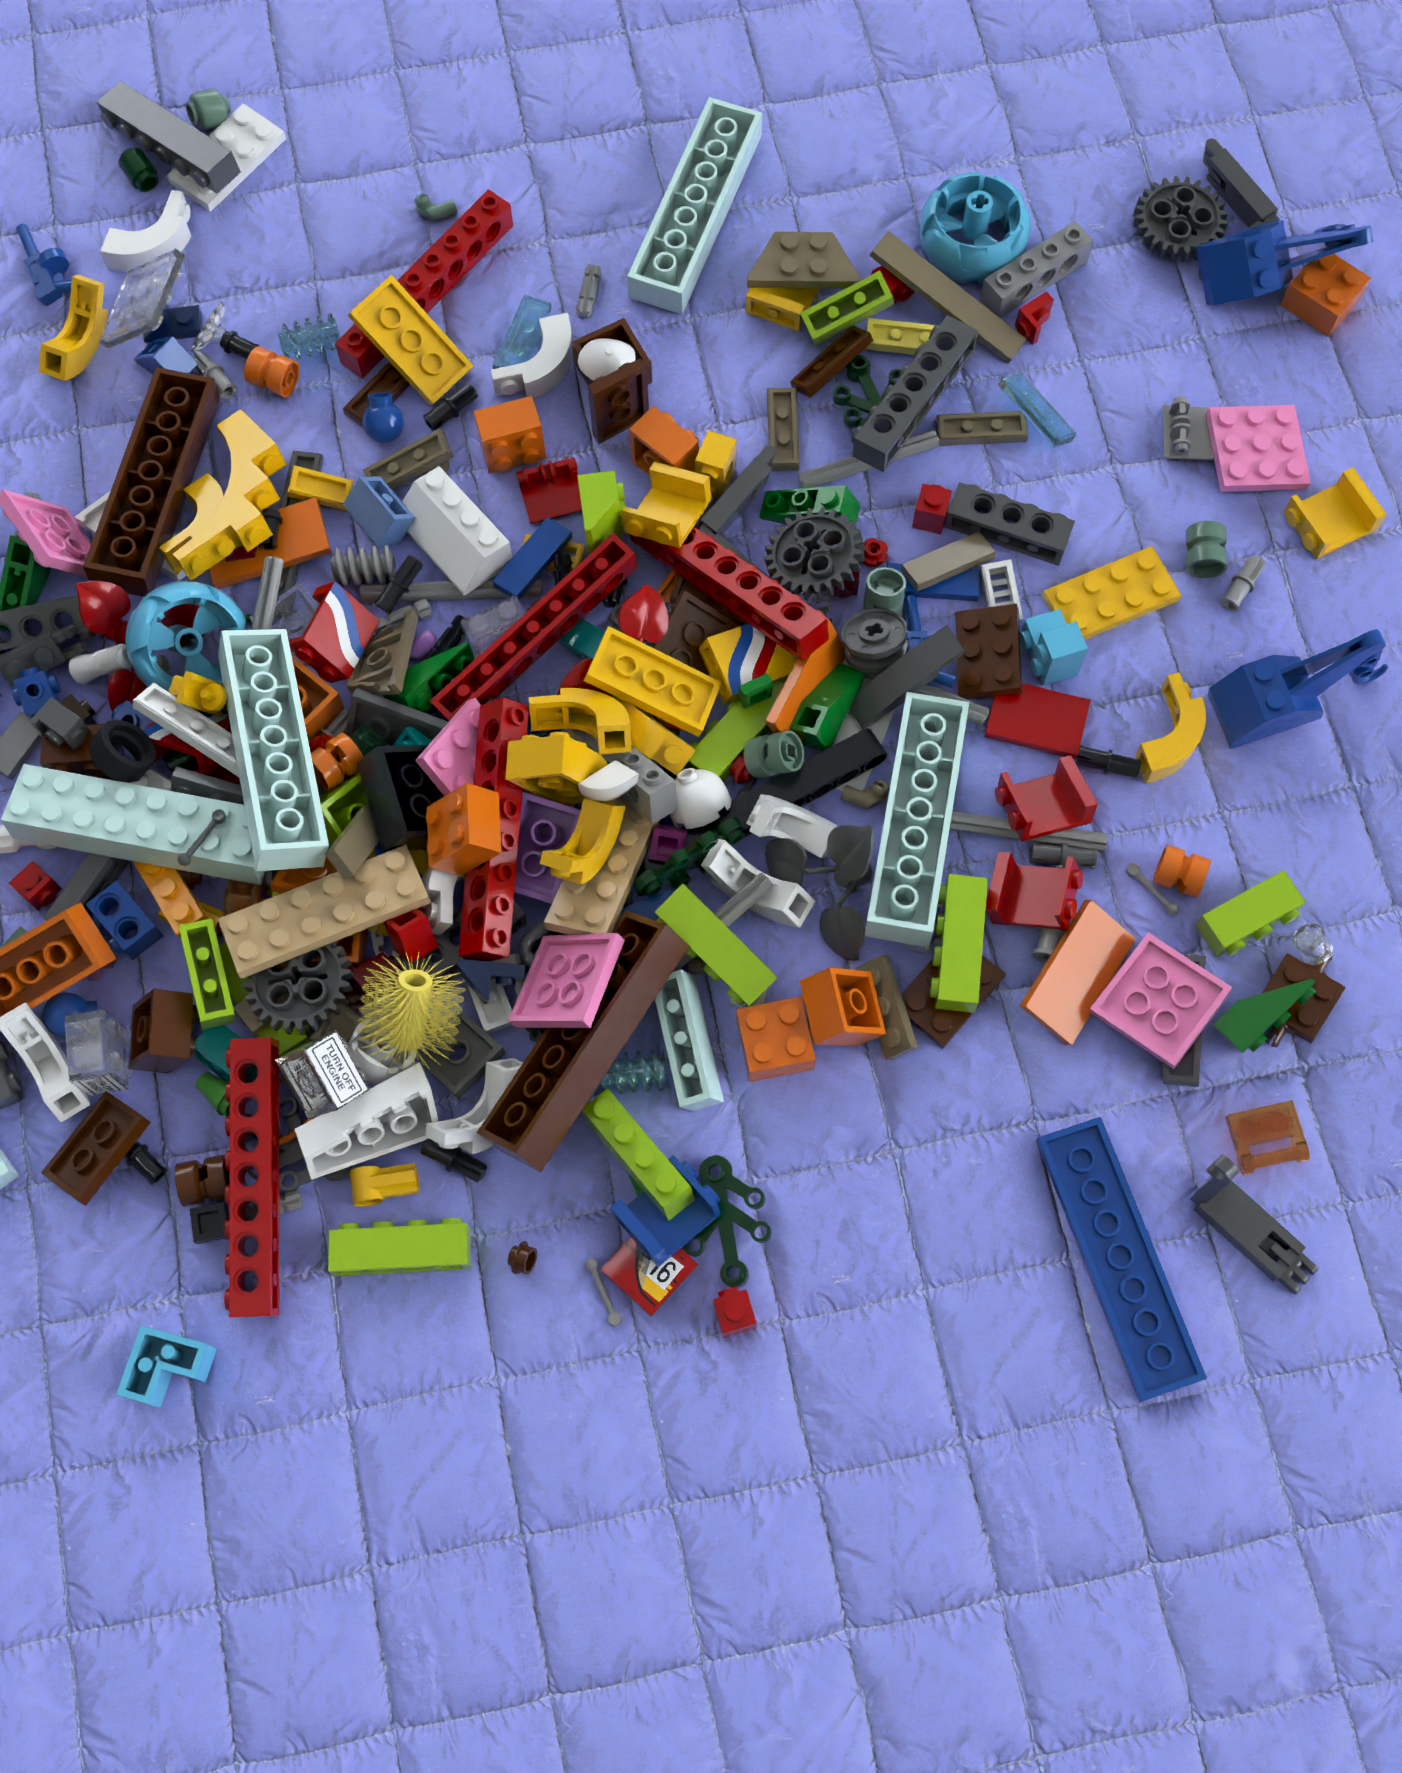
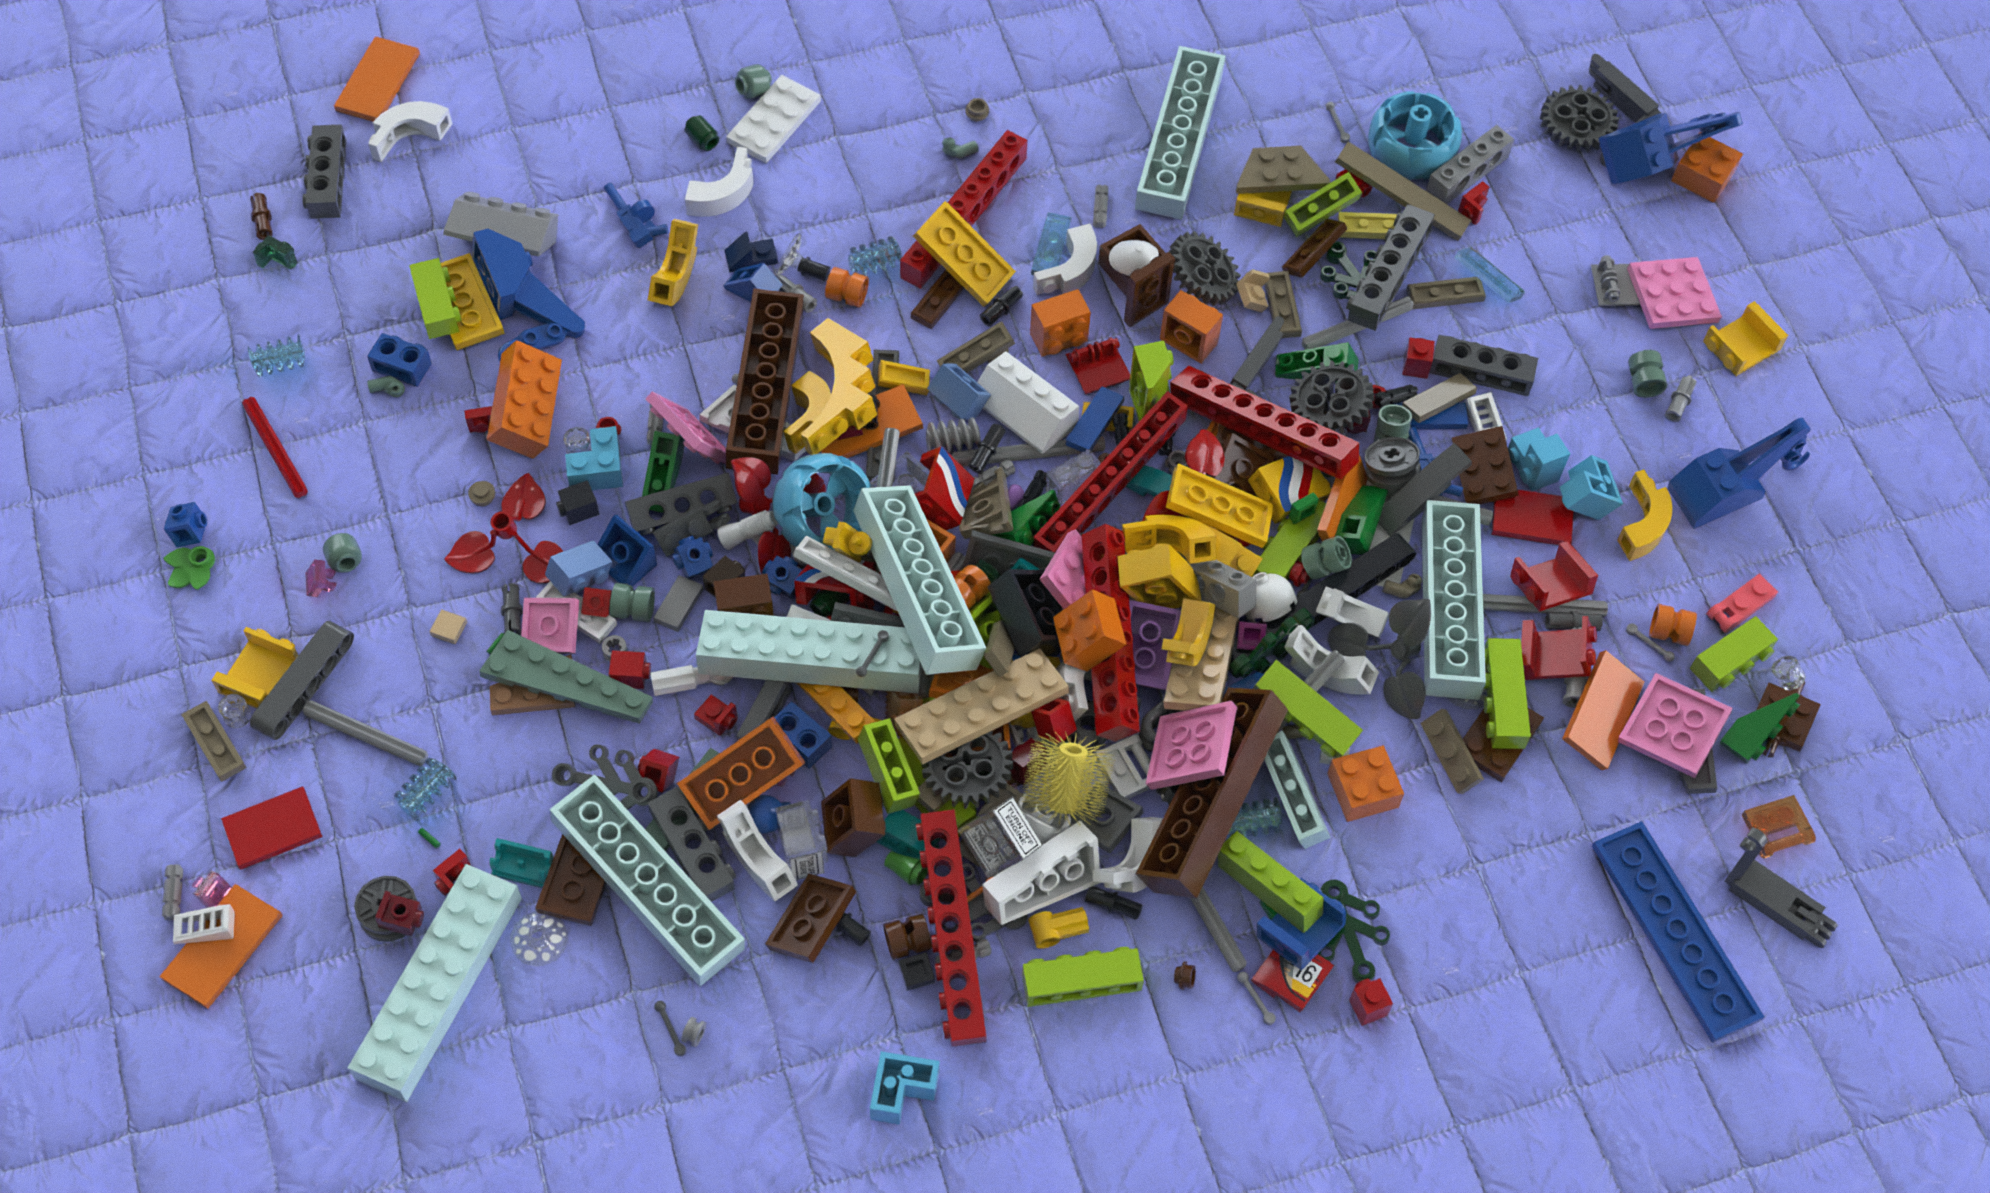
camera: 10 degrees left, 10 degrees down
dark grey brick [30,697,90,750] -> none
black tyre [89,720,157,783] -> none
brick [96,81,241,194] -> none
clear plate [99,249,185,348] -> none
blue piece [362,392,404,443] -> none
dark blue slope [456,959,525,1005] -> none
white brick [578,760,639,802] -> none
yellow panel [621,461,712,548] -> none
yellow brick [695,430,737,499] -> none
orange brick [800,967,886,1046] -> none
yellow plate [1042,546,1181,640] -> none
black axle [1076,745,1141,778] -> none
none -> dark tan plate [965,98,989,121]
none -> dark grey gear [1169,231,1241,306]
none -> light grey axle [1190,887,1247,972]
none -> tan bracket [1236,269,1270,312]
none -> light grey hinge [1325,102,1350,143]
none -> black axle [1374,384,1418,408]
none -> medium azure brick [1559,455,1623,520]
none -> coral plate [1706,573,1778,633]

